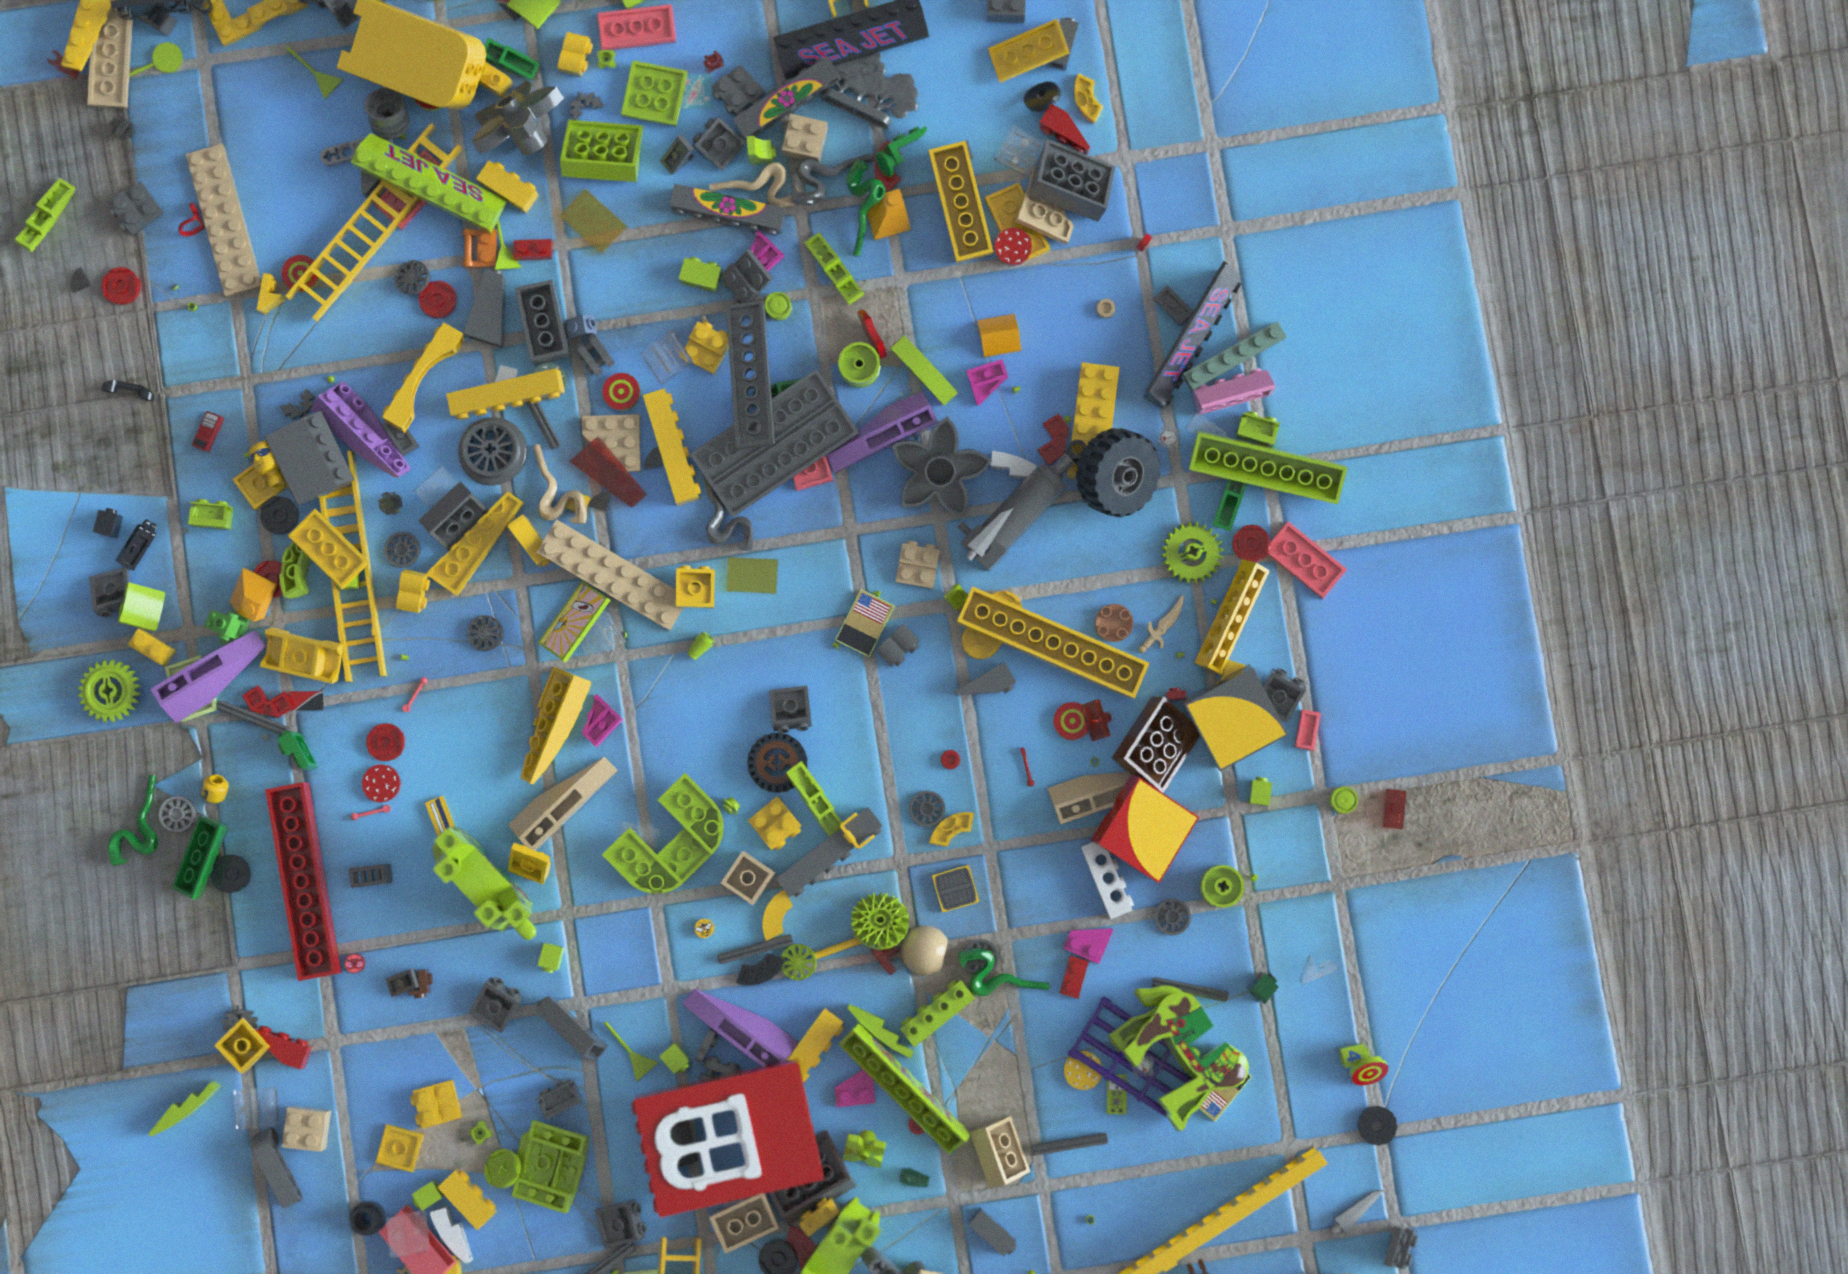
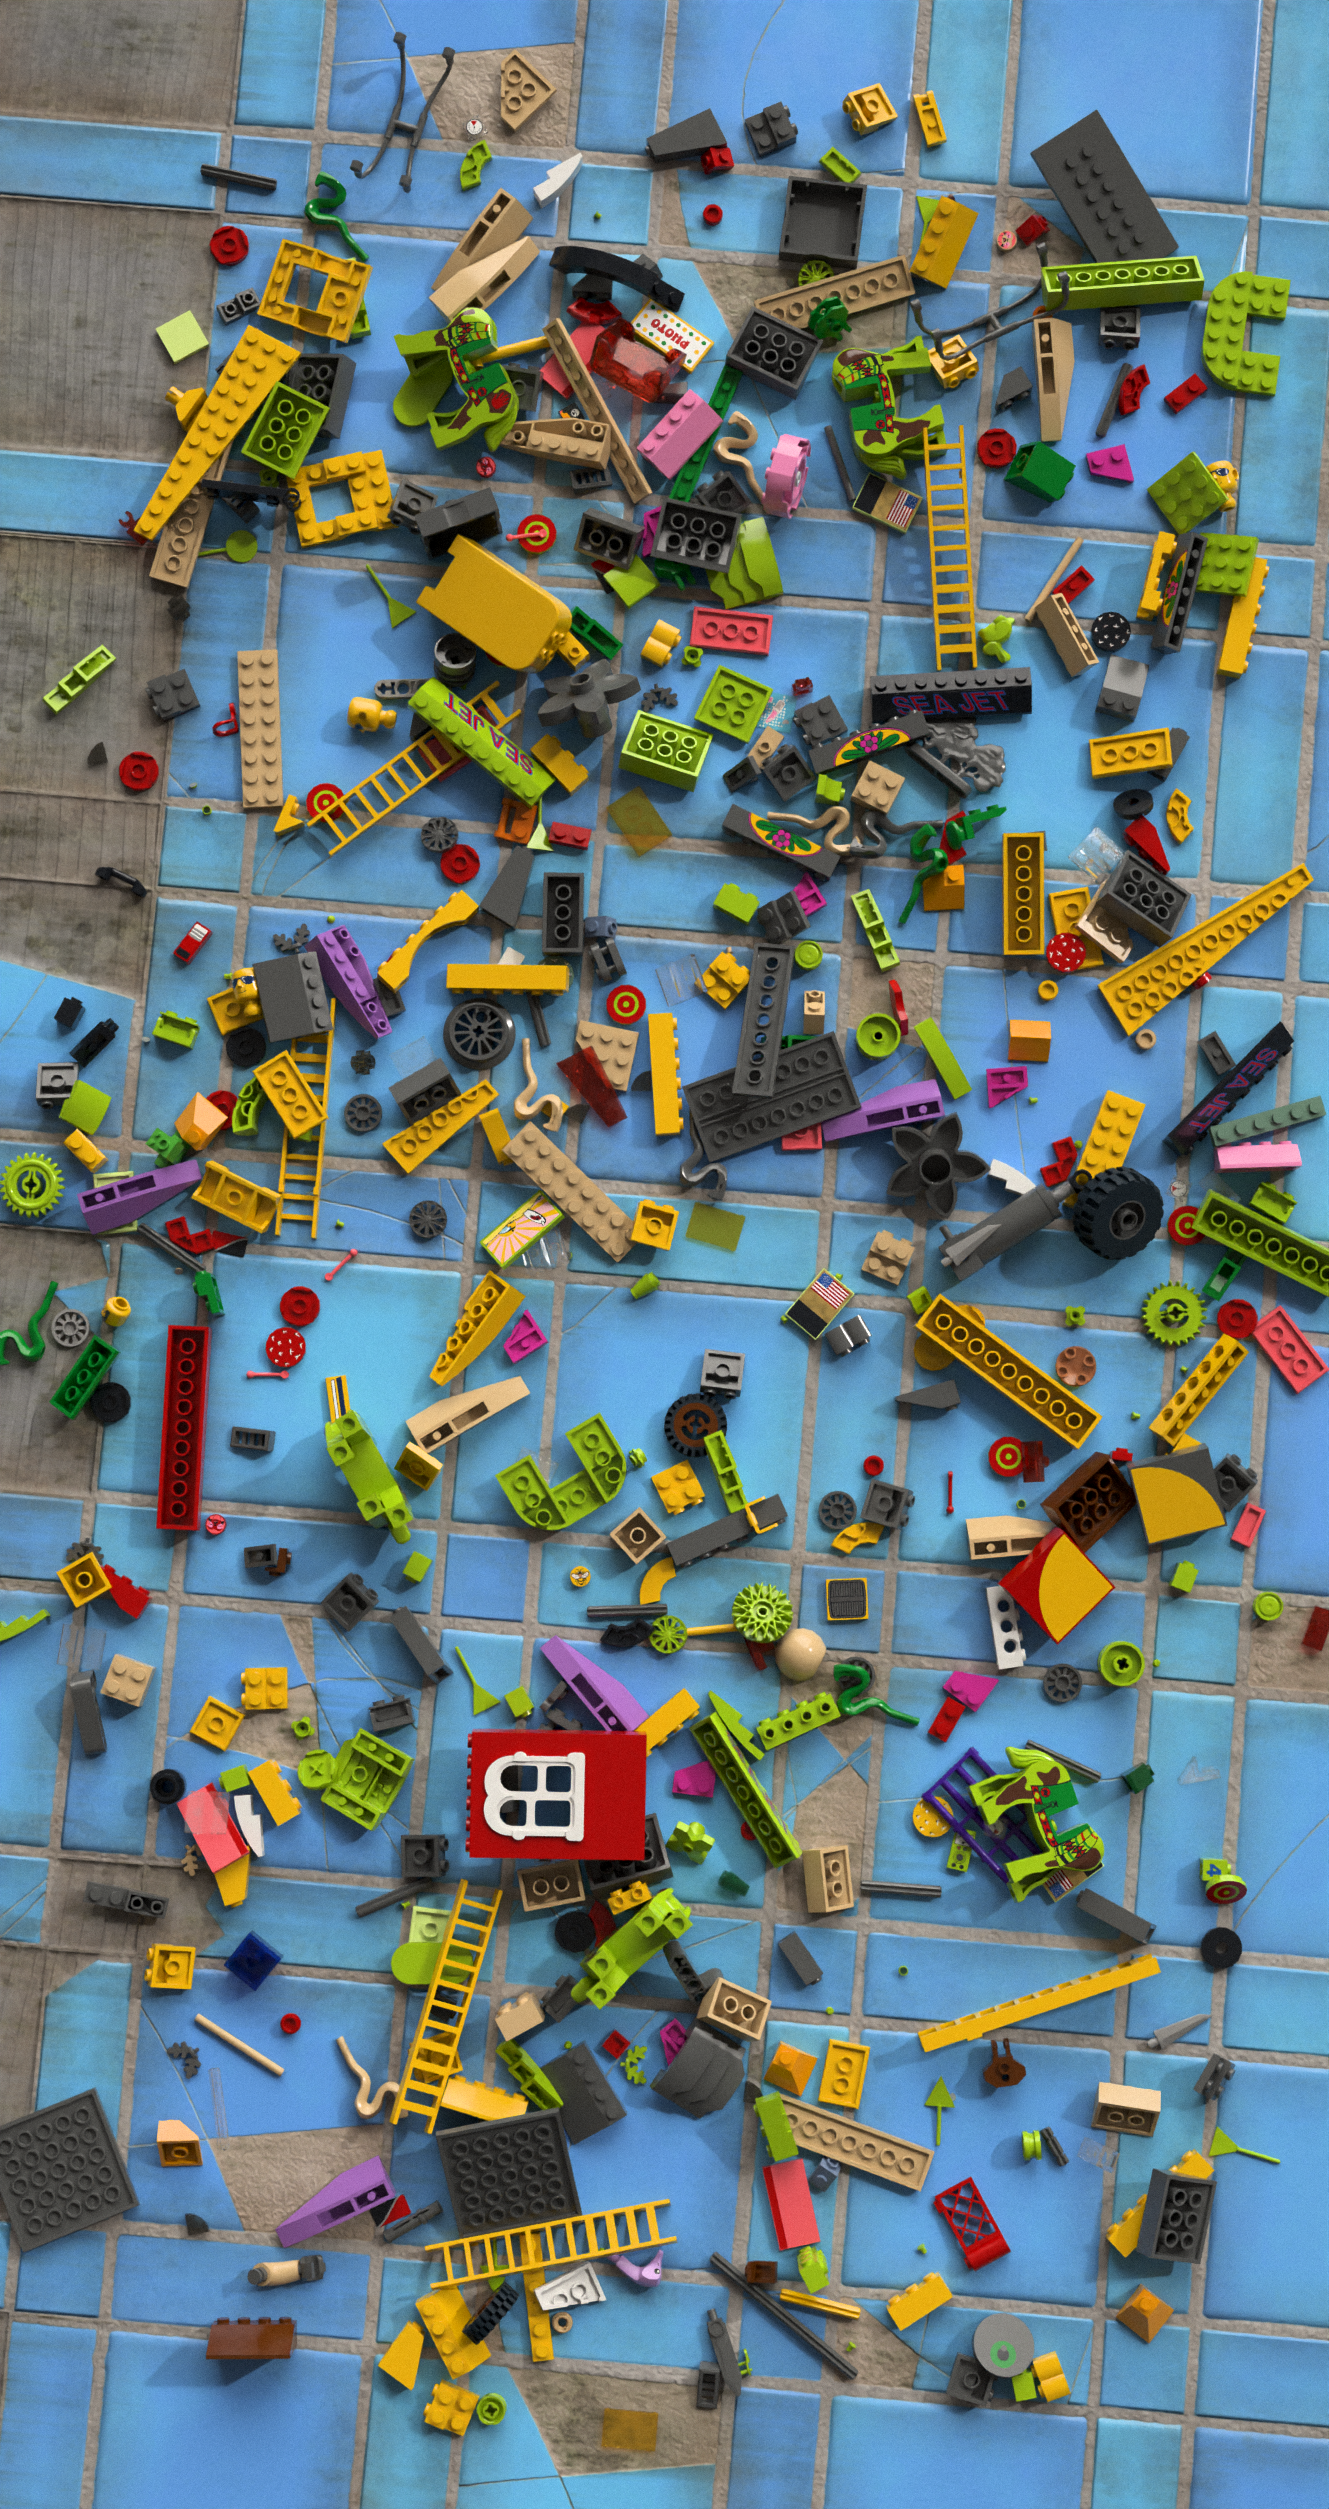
camera: 15 degrees right, 0 degrees up
yellow brick [396,569,430,613] -> none
tan piece [1139,595,1184,653] -> none
none -> yellow piece [347,697,397,733]
none -> tan plate [747,726,784,768]
none -> tan slope [803,990,825,1035]
none -> dark grey plate [860,1479,915,1531]
none -> yellow tile [1038,980,1058,1001]
none -> lime plate [1065,1306,1085,1326]
none -> dark grey slope [1076,1888,1157,1944]
none -> yellow wing [1097,863,1314,1037]
none -> red tile [1167,1206,1205,1246]

